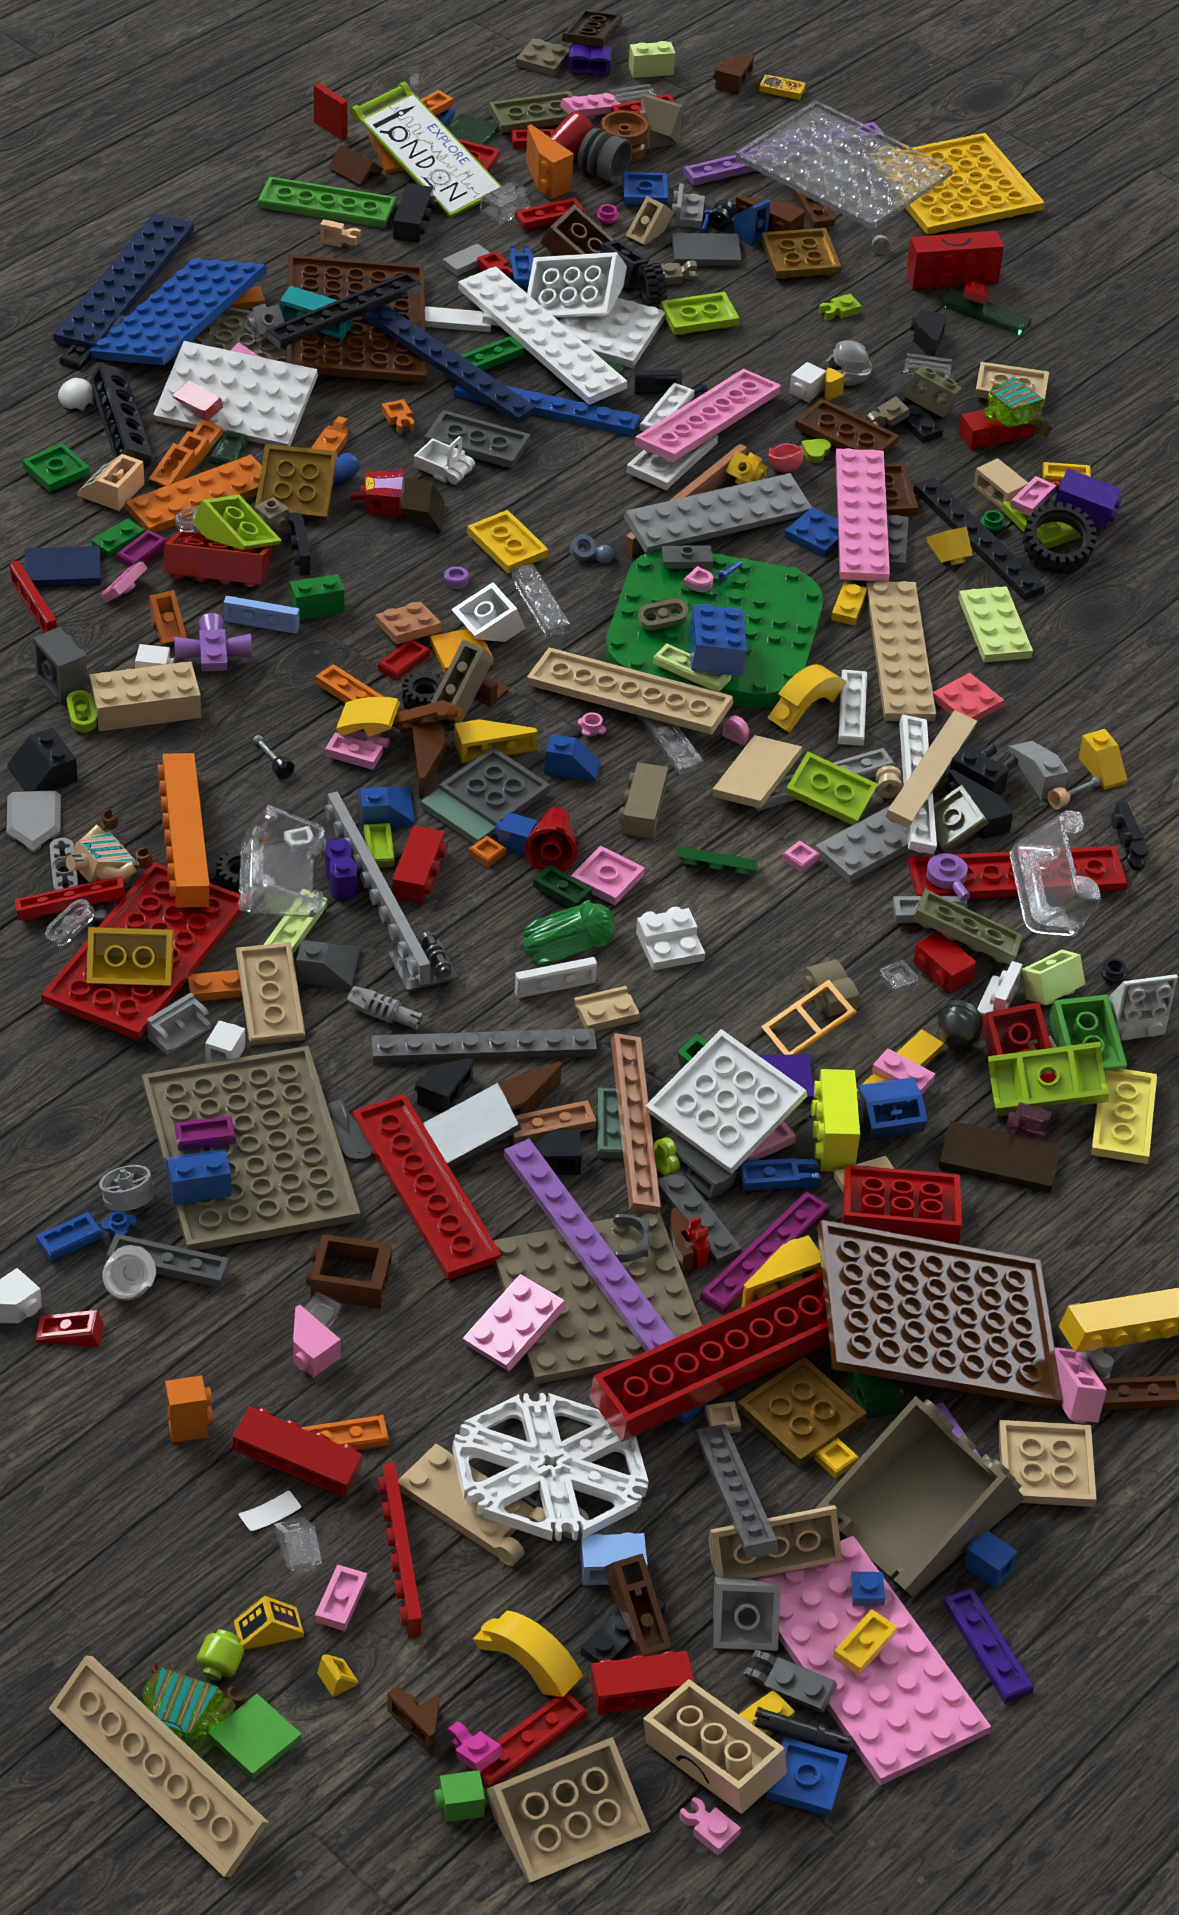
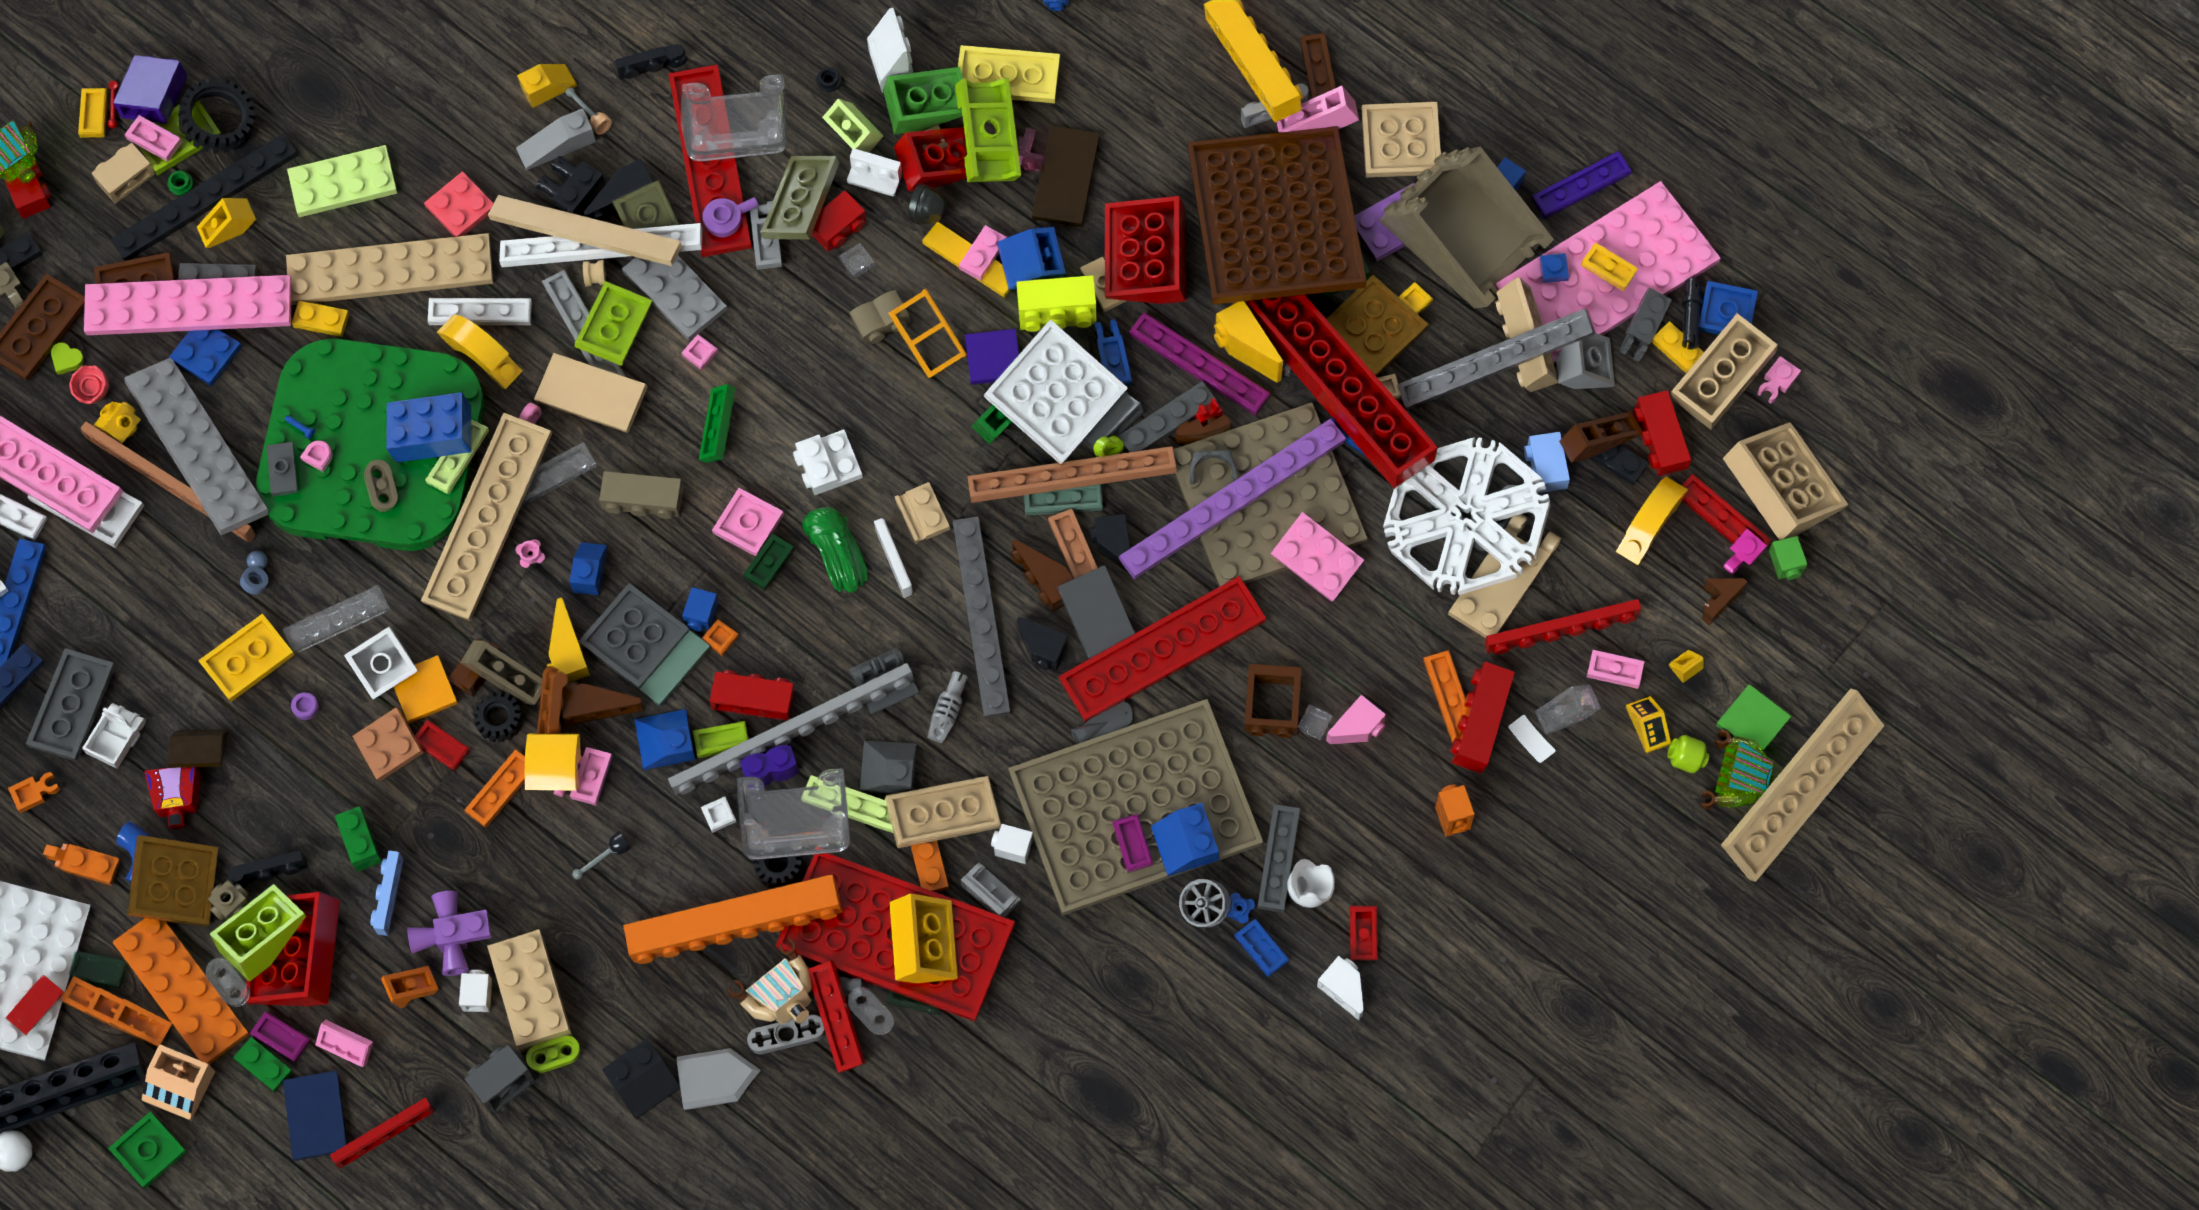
camera: 90 degrees left, 25 degrees up
red cone [524,807,578,872] -> none

